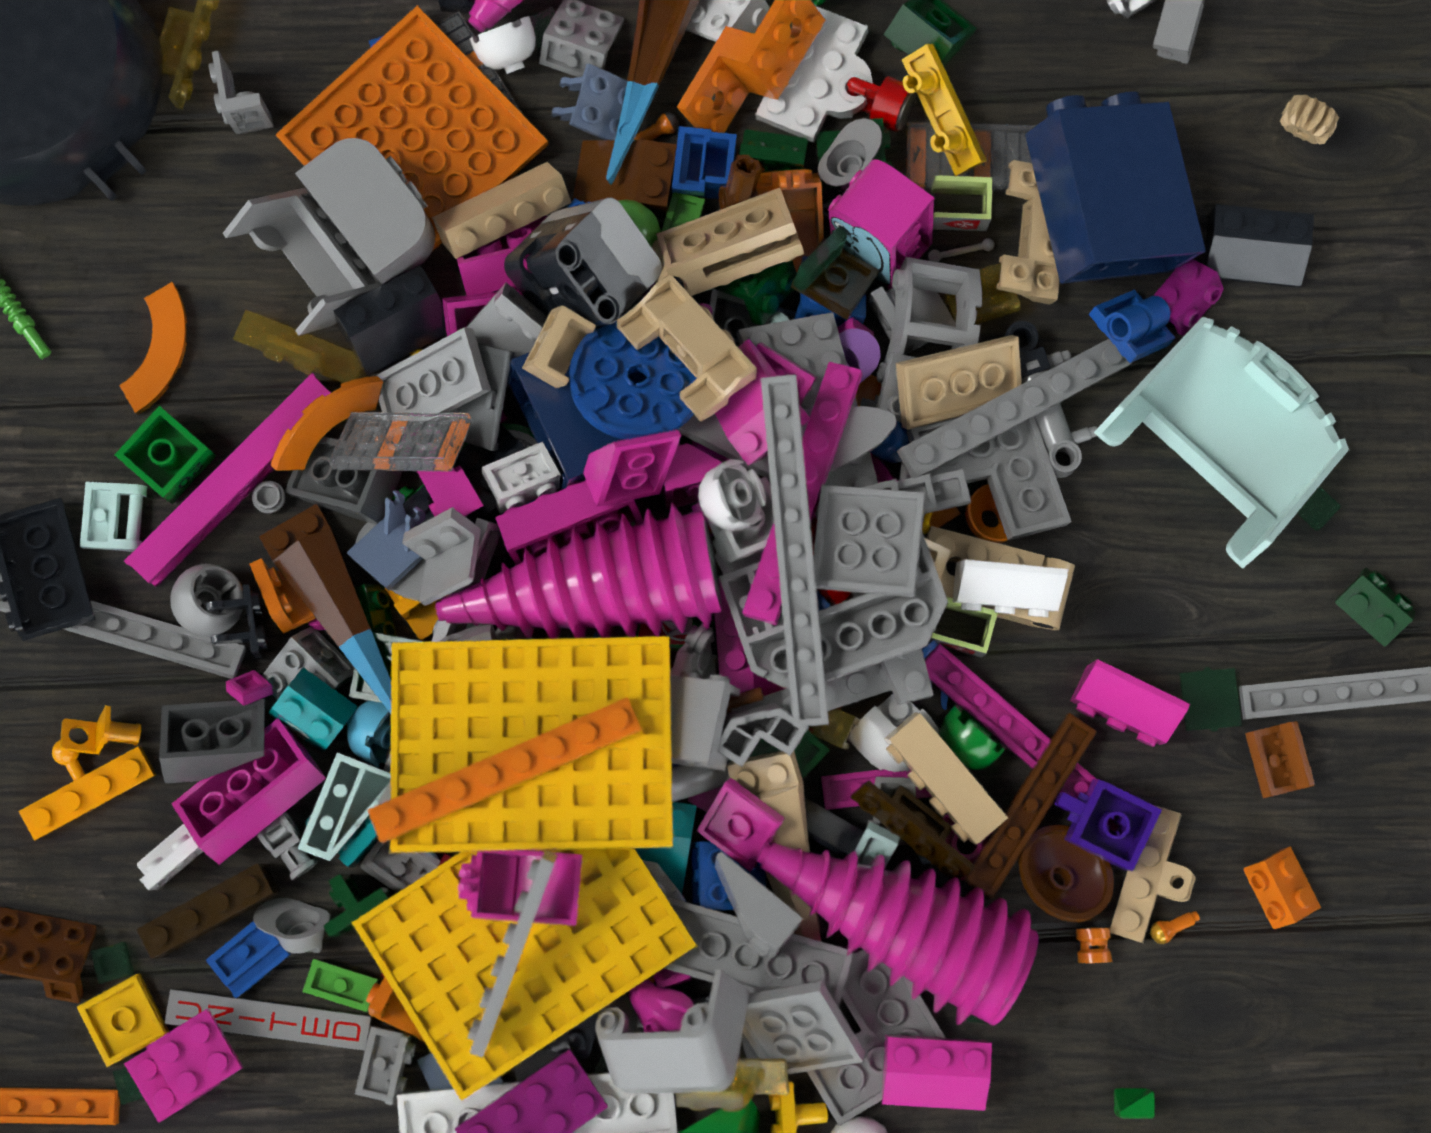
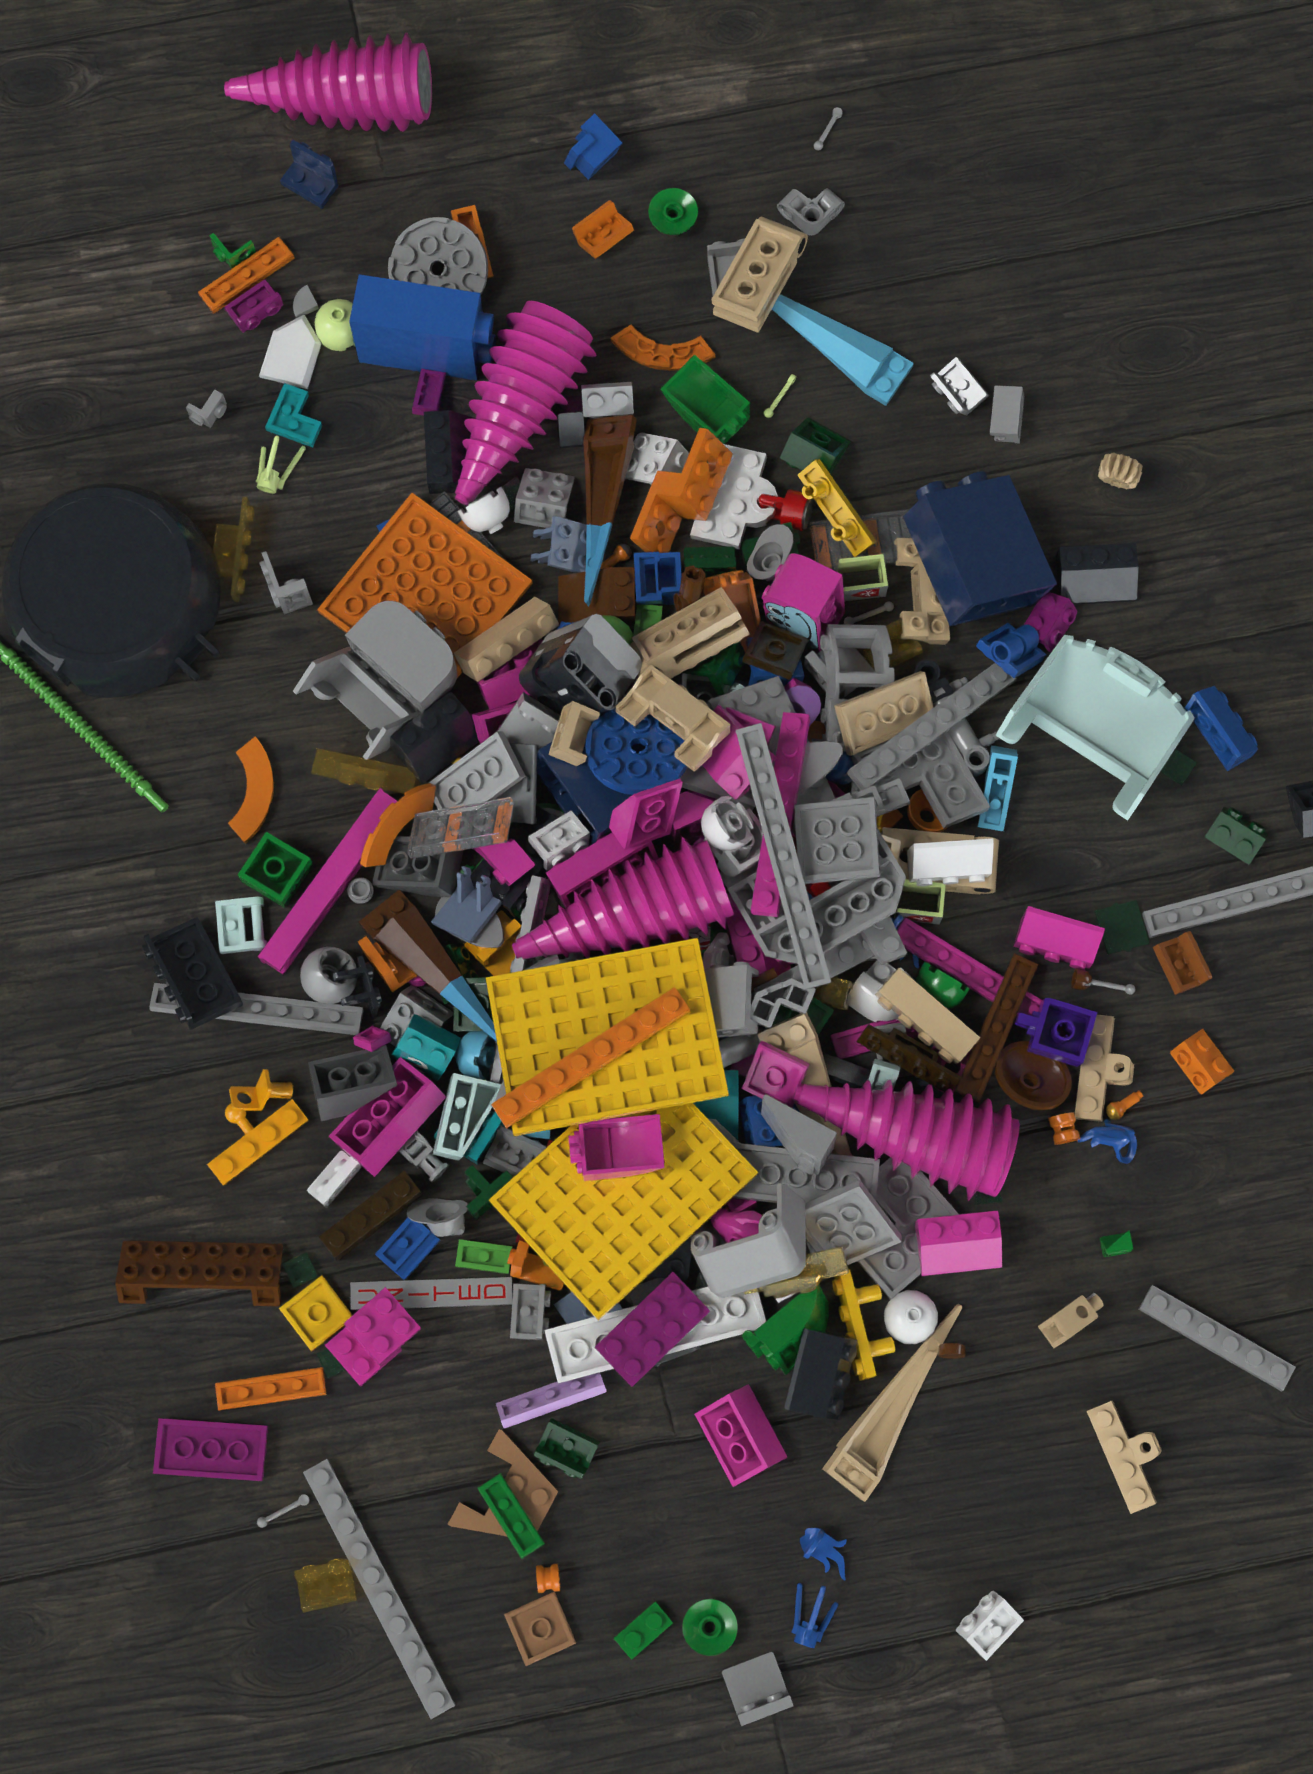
camera: 10 degrees left, 5 degrees down
light grey bracket [402,507,481,606] -> none
light grey plate [467,850,558,1058] -> none
light grey plate [684,623,714,655] -> none
clear green tile [793,227,847,291] -> none
none -> medium azure slope [978,745,1018,831]
none -> hinge [1071,968,1136,994]
none -> blue piece [1077,1119,1137,1164]
none -> blue slope [1184,686,1258,771]

